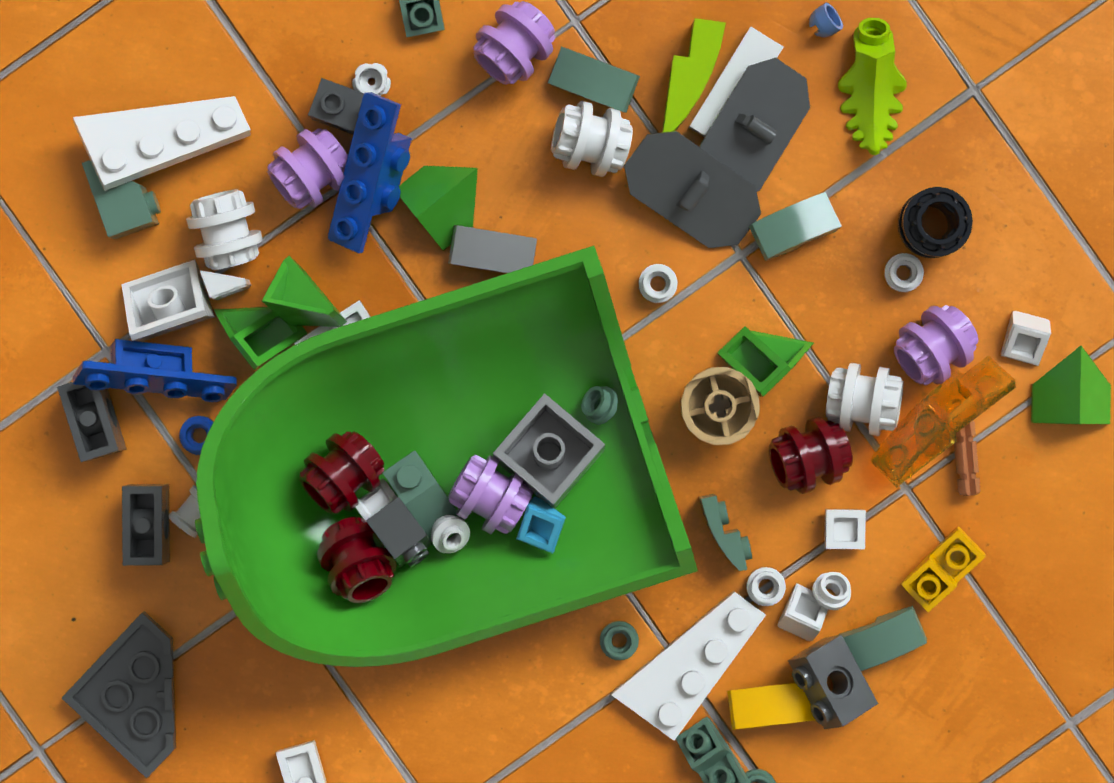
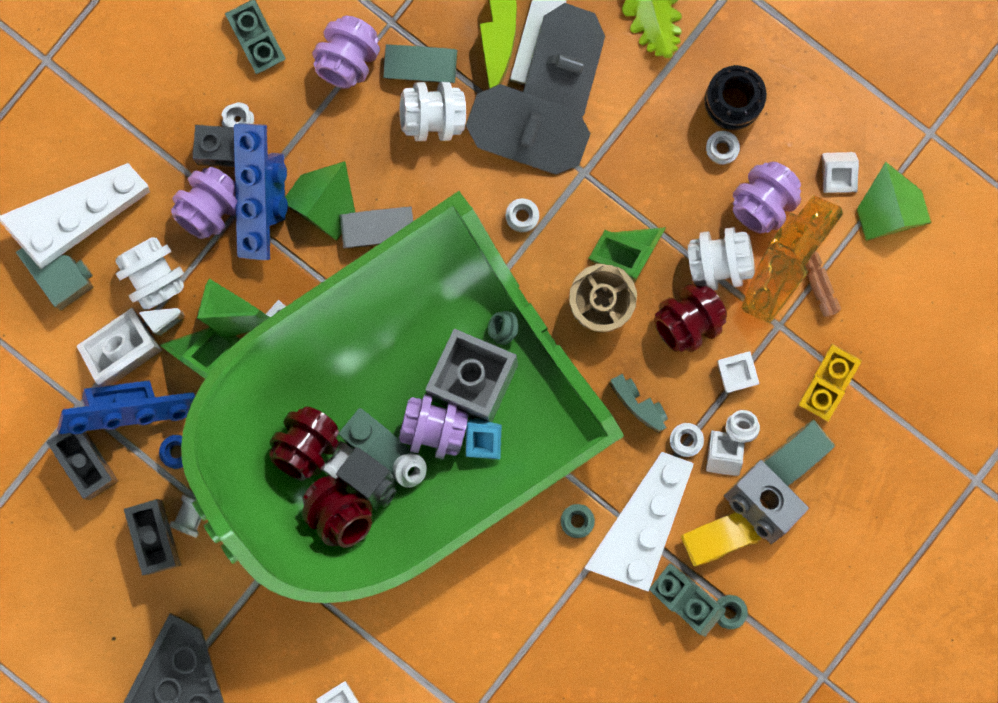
camera: 15 degrees left, 5 degrees down
sand green slope [749,192,842,261] -> none

